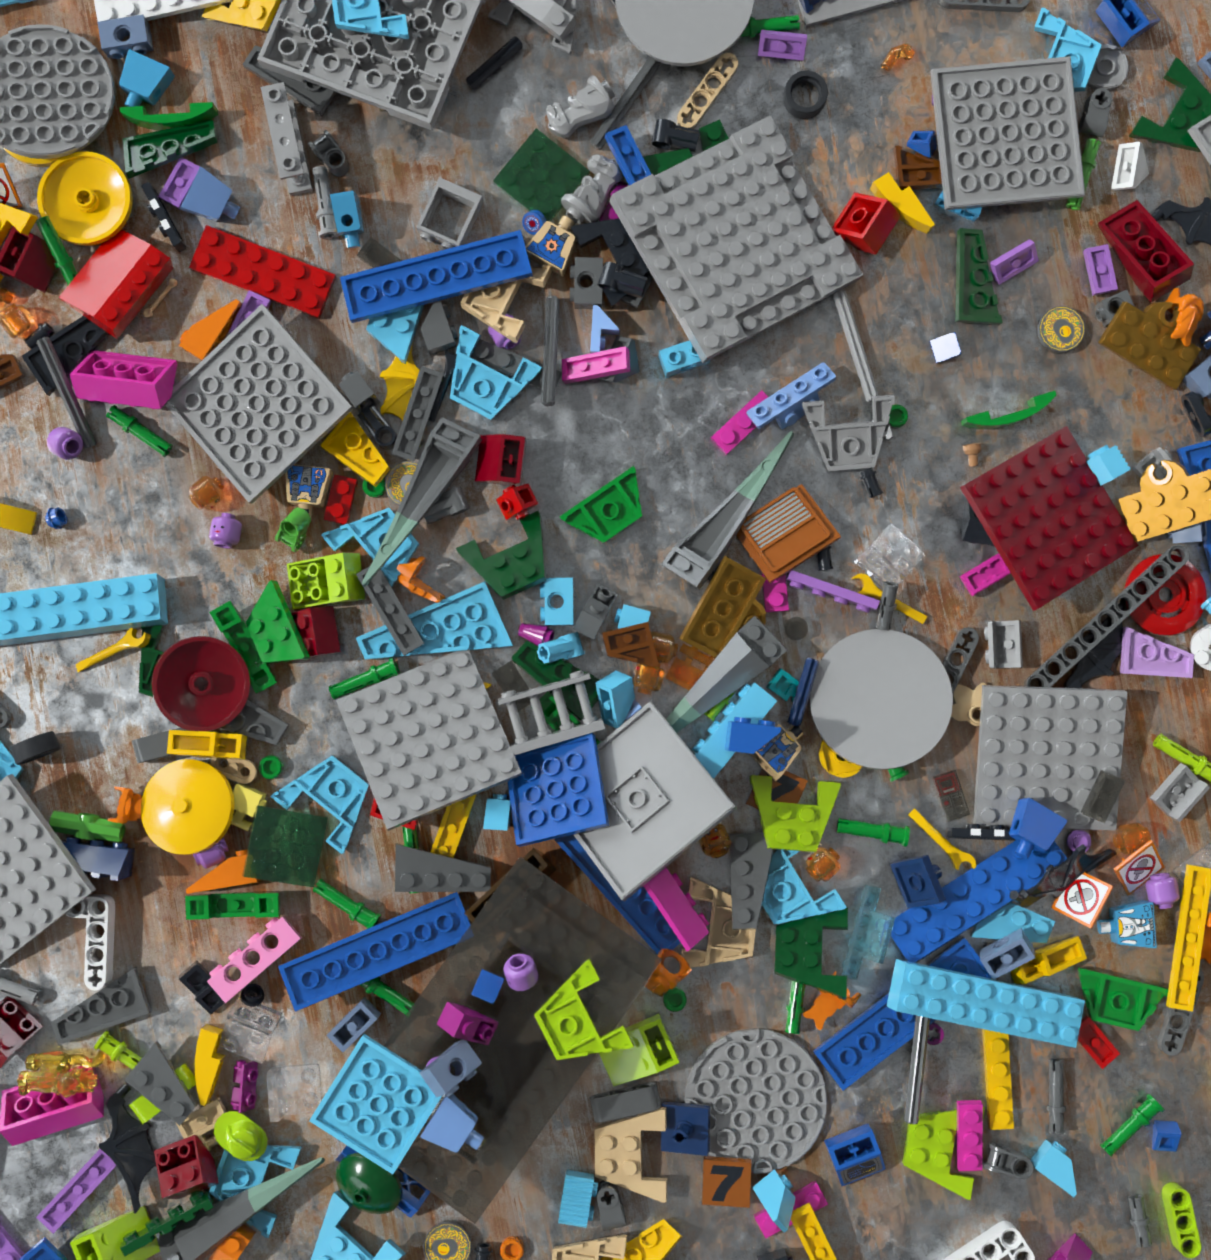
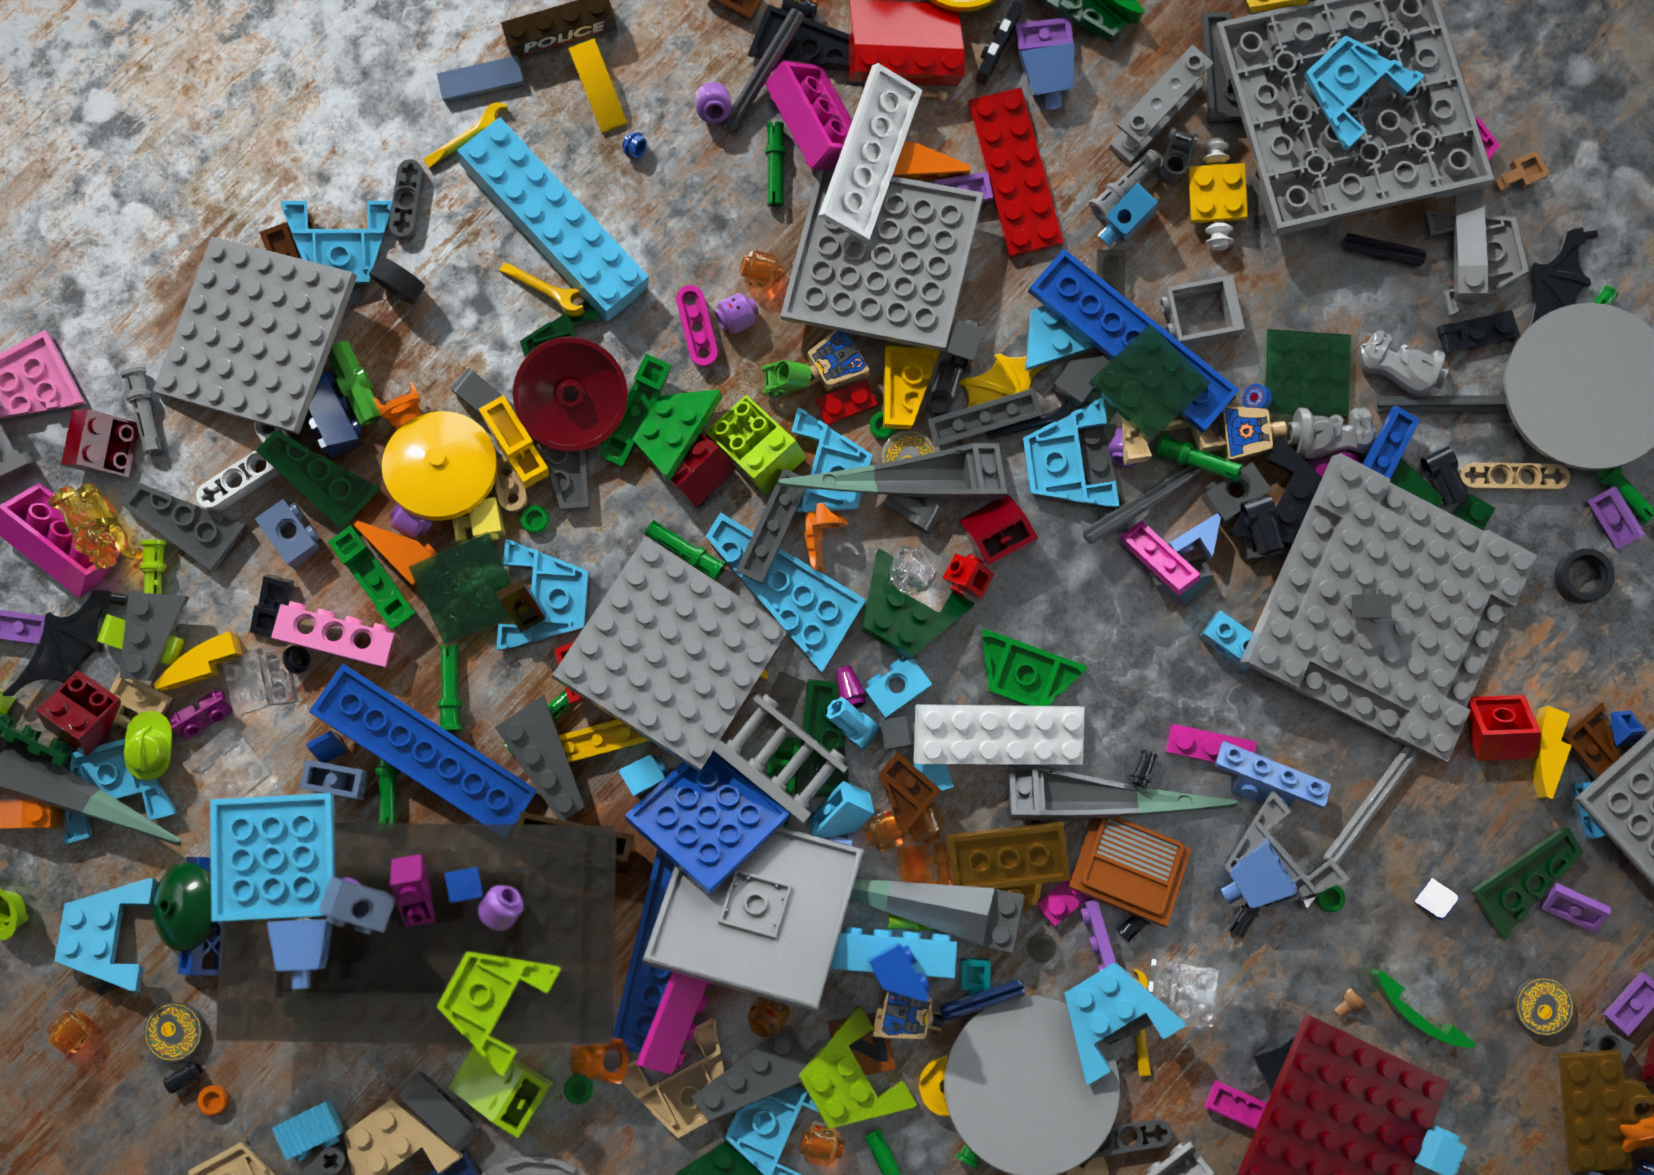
camera: 55 degrees right, 5 degrees down
none -> dark green wing [255,430,381,529]
none -> sand blue brick [255,499,322,568]
none -> blue slope [306,731,347,763]
none -> dark brown slope [496,579,546,632]
none -> dark pink plate [676,285,718,368]
none -> white plate [818,63,922,241]
none -> clear helmet [889,547,937,595]
none -> white plate [914,705,1085,765]
none -> medium azure wing [1064,962,1187,1085]
none -> clear green plate [1089,324,1211,443]
none -> black pin [1129,749,1158,788]
none -> green pin [1155,434,1243,482]
none -> yellow plate [1188,138,1248,250]
none -> medium blue torso [1221,839,1297,908]
none -> dark grey plate [1352,589,1392,619]
none -> black plate [1436,310,1520,355]

